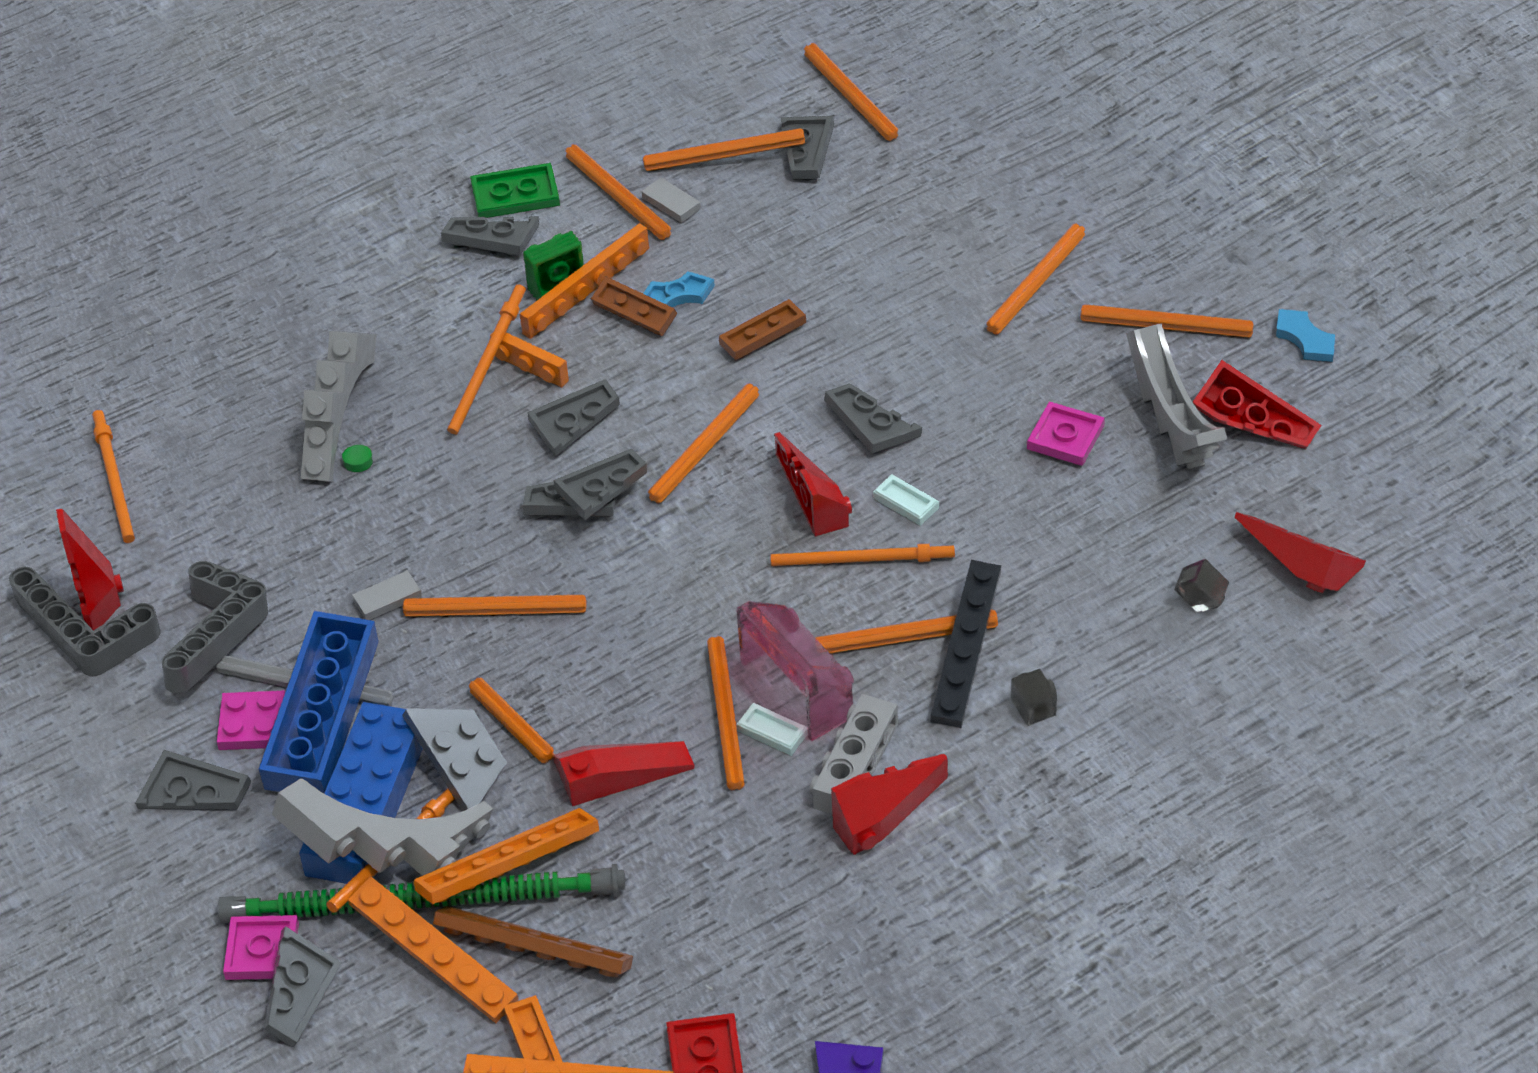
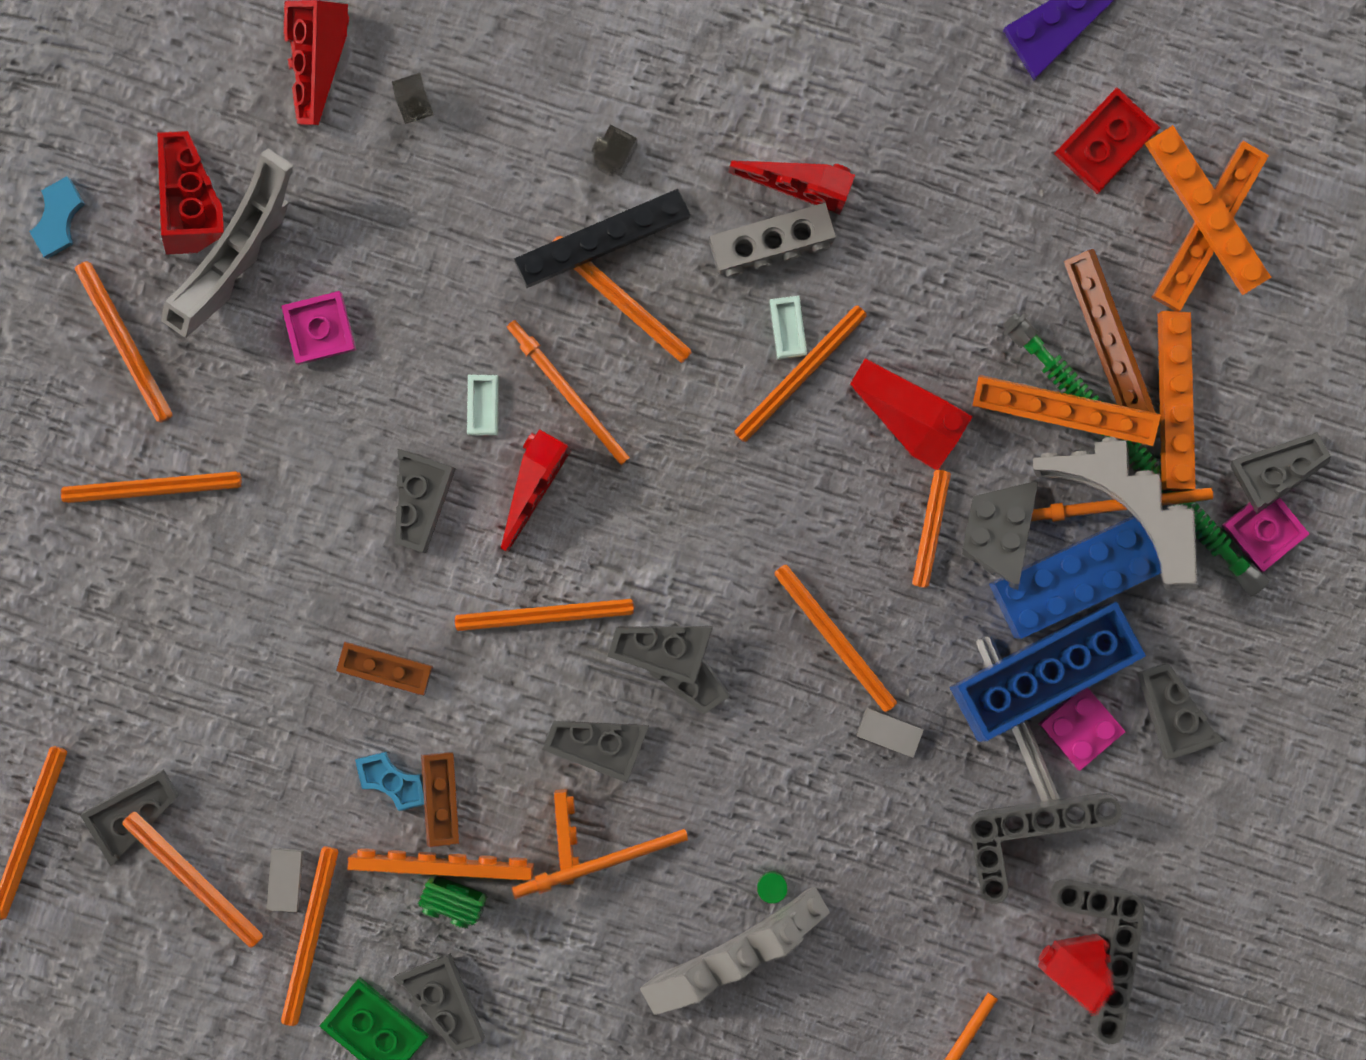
camera: 130 degrees left, 40 degrees up
clear pink windscreen [736,601,854,741] -> none

